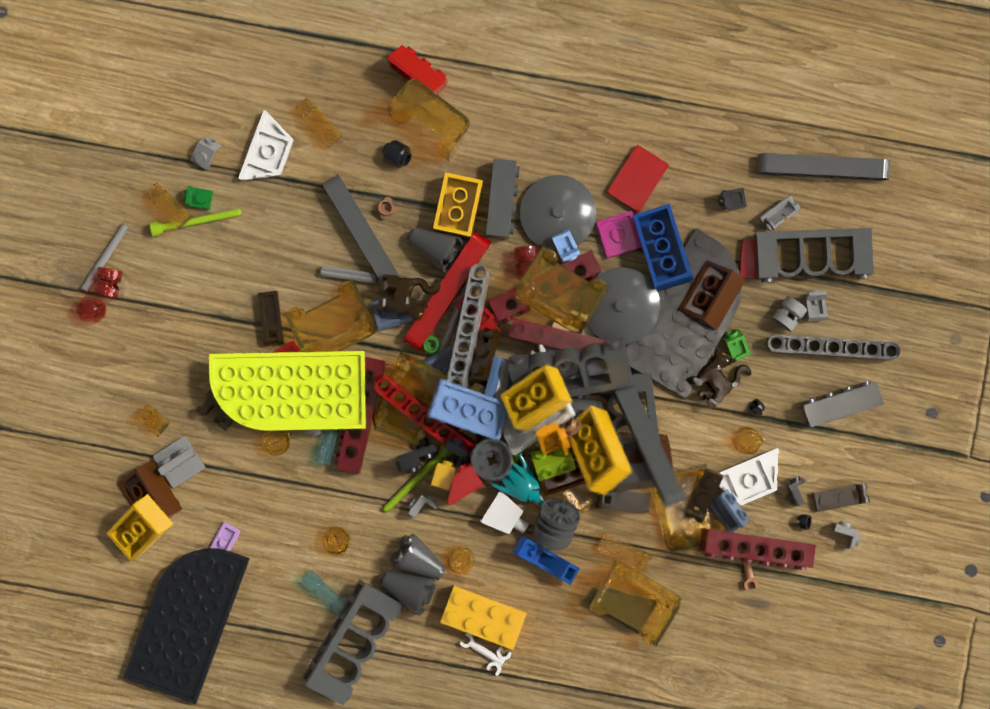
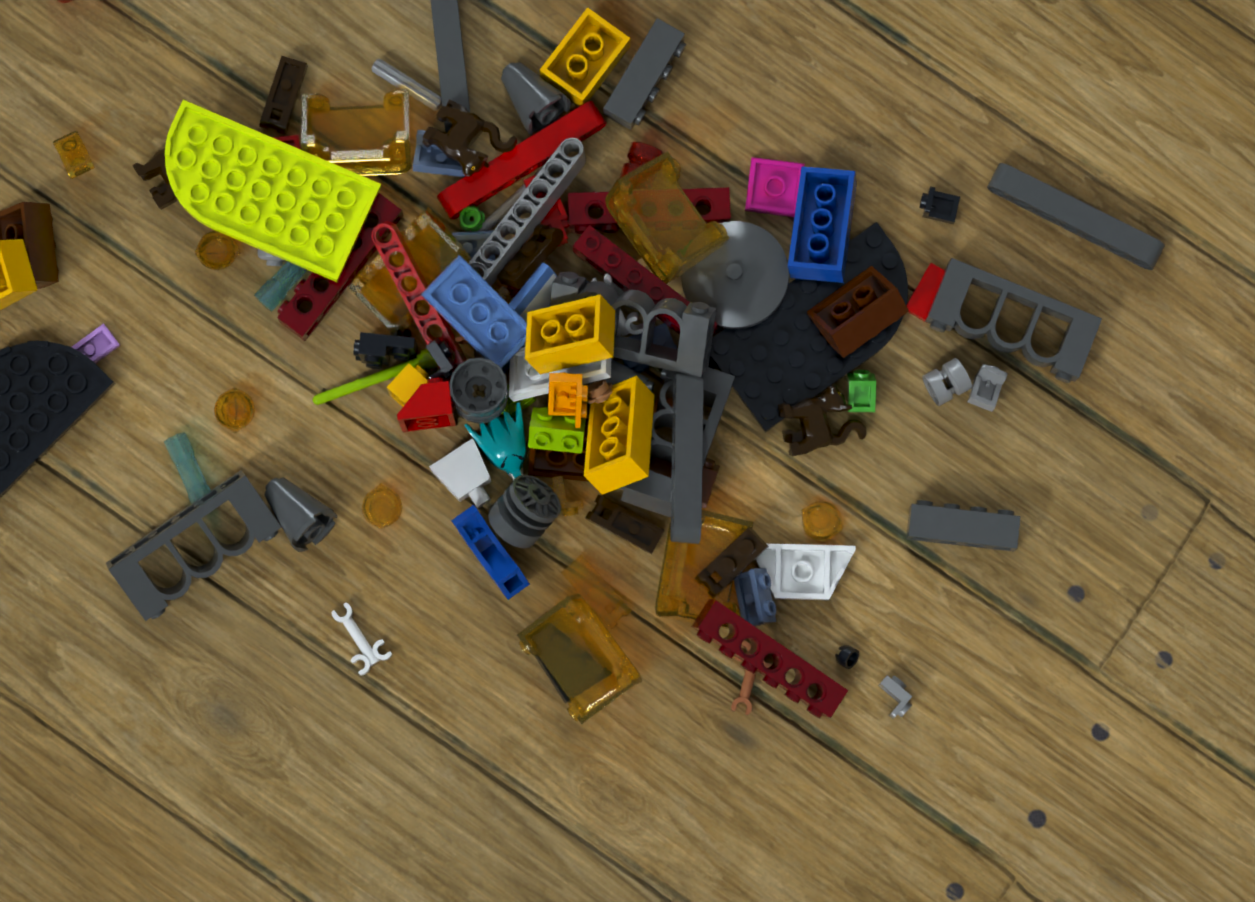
camera: 20 degrees right, 5 degrees down
light grey bracket [153,436,205,488] -> none
medium nougat plate [375,197,398,220] -> none
dark grey cone [390,534,446,581] -> none
light grey bracket [408,494,438,518] -> none
yellow brick [440,585,527,650] -> none
dark grey dish [520,175,596,252] -> none
light blue bracket [552,229,580,262] -> none
red tile [607,144,669,213] -> none
black hinge [748,399,765,416] -> none
light grey hinge [760,195,801,231] -> none
dark grey beam [765,335,901,360] -> none
black bracket [786,476,807,507] -> none
dark brown plate [813,483,870,512] -> none

